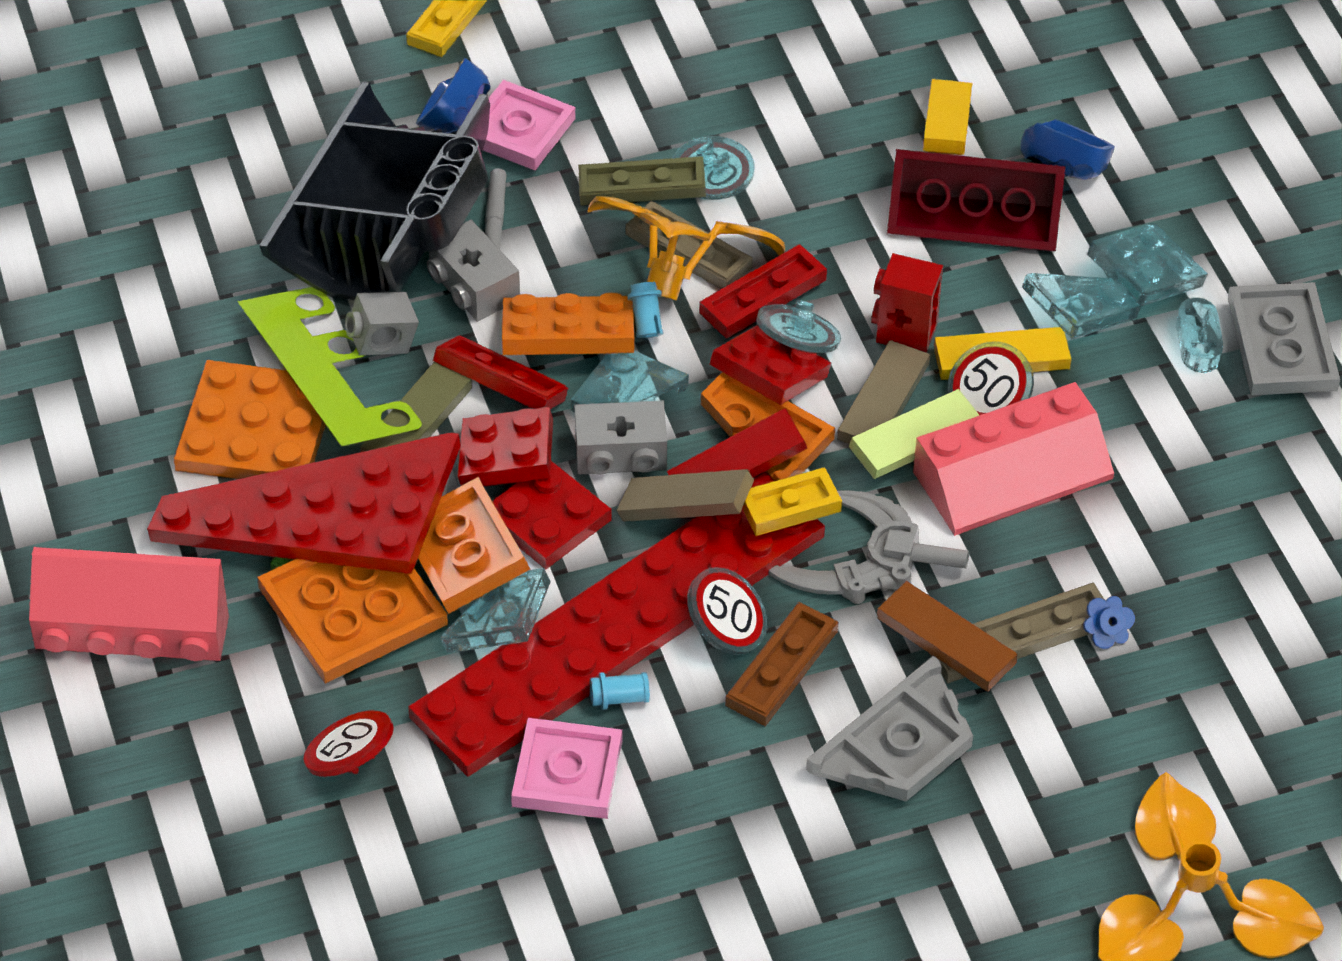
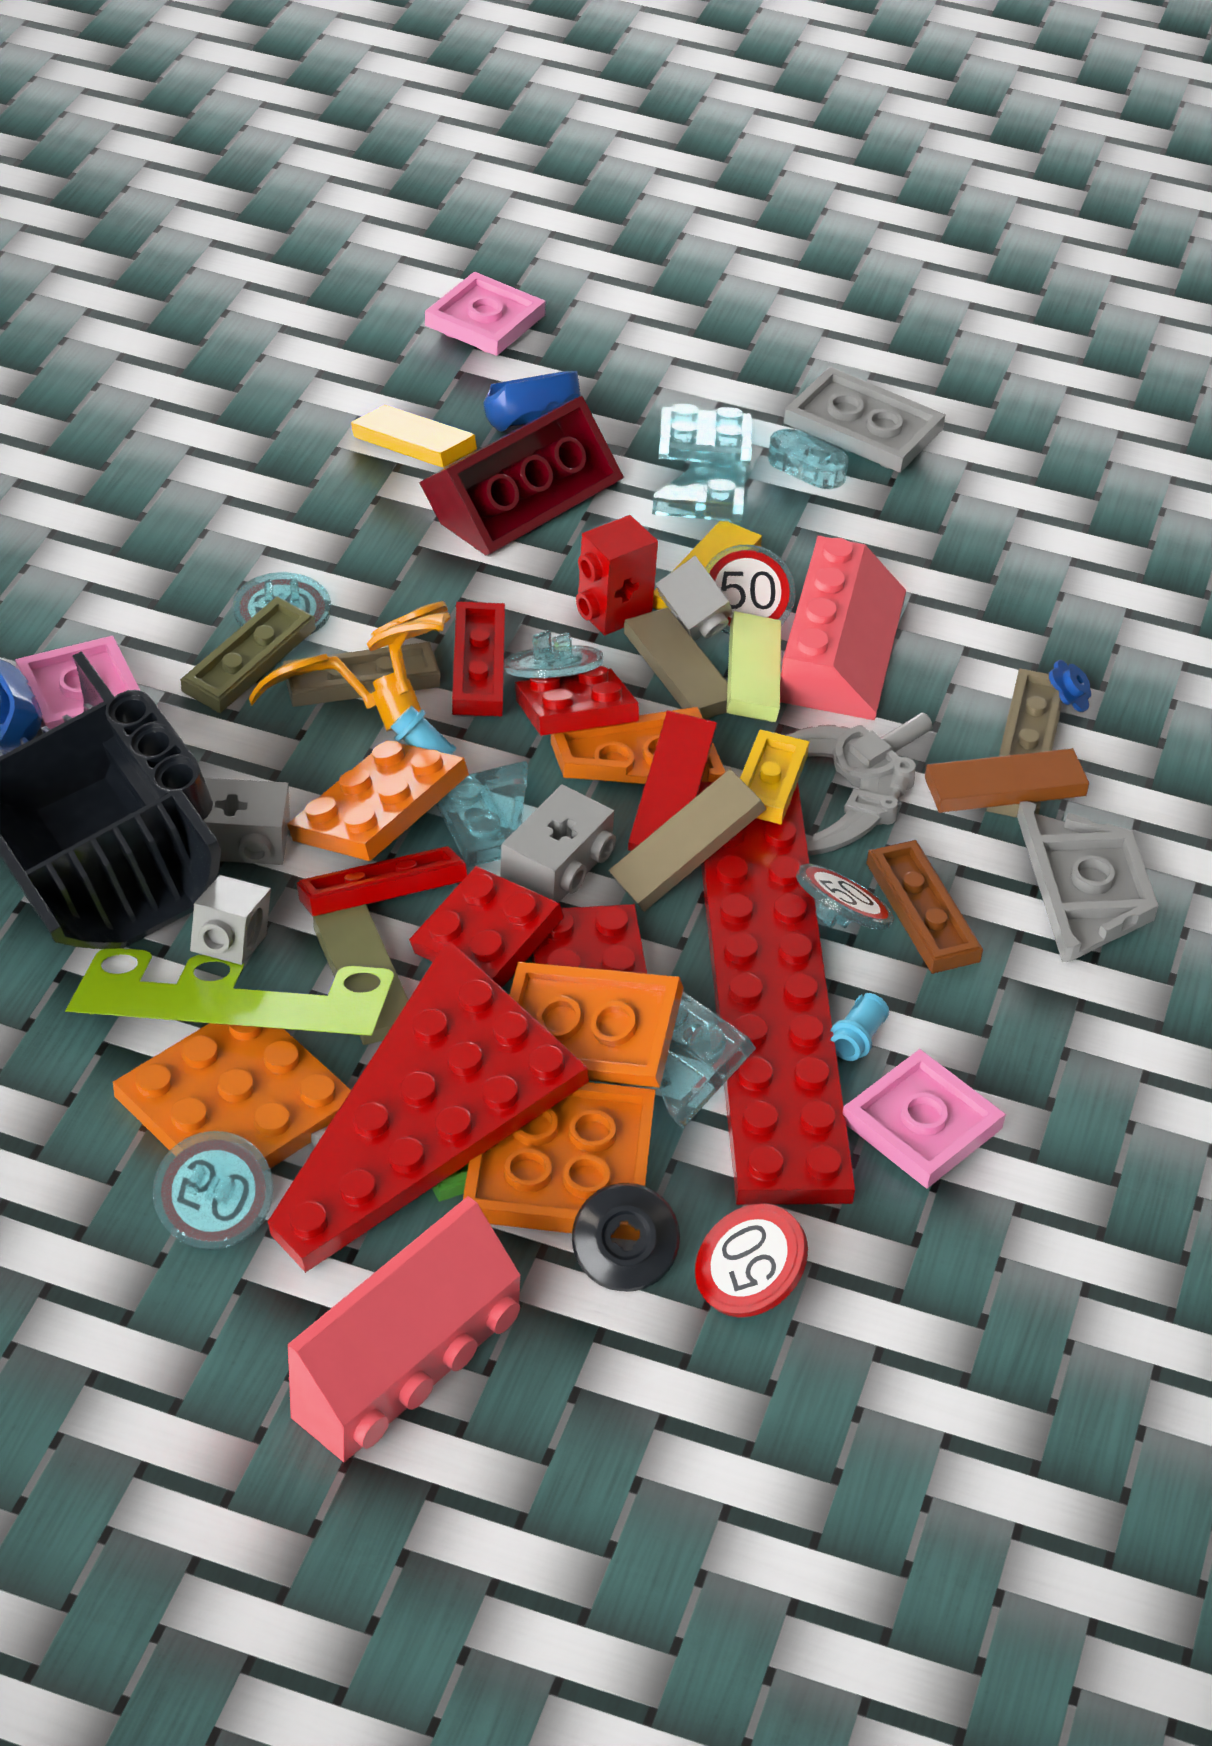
camera: 55 degrees left, 5 degrees down
none -> clear light blue piece [153,1131,274,1250]
none -> bright pink plate [425,272,546,356]
none -> black piece [572,1183,680,1292]
none -> light grey brick [656,556,733,641]

